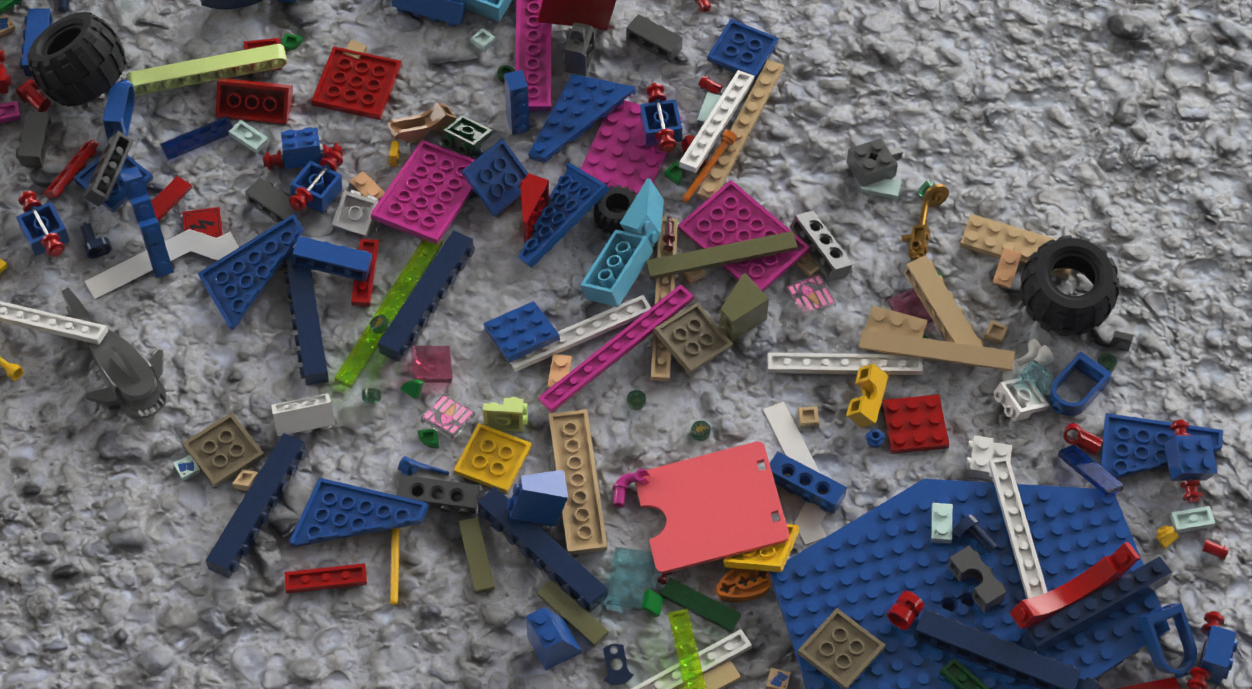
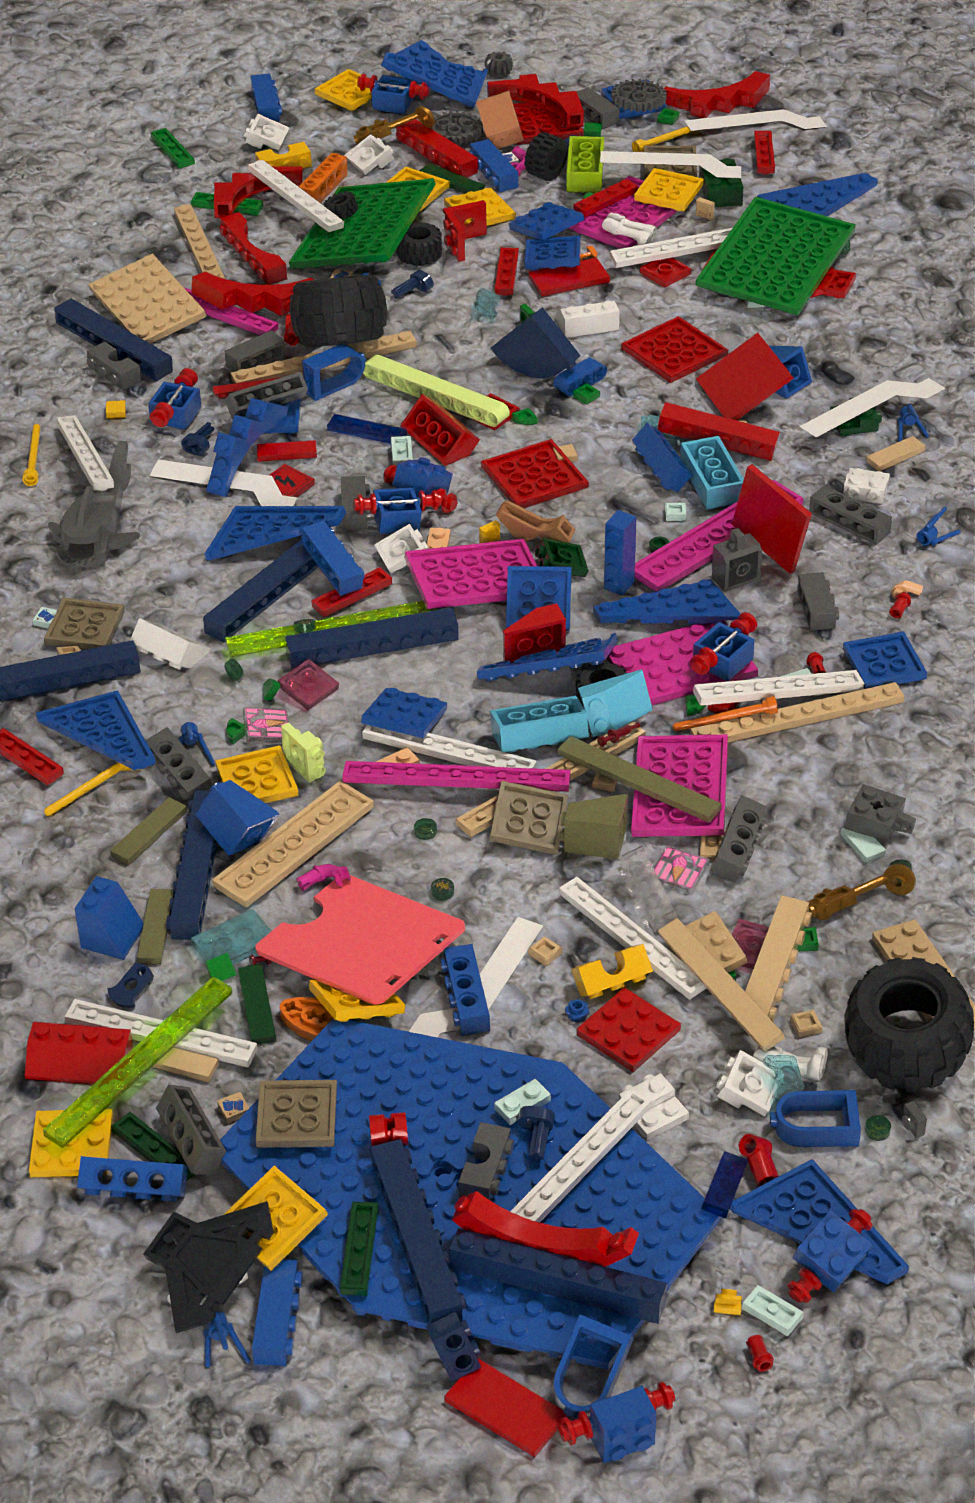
camera: 50 degrees right, 15 degrees down
none -> tan plate [231,331,417,384]

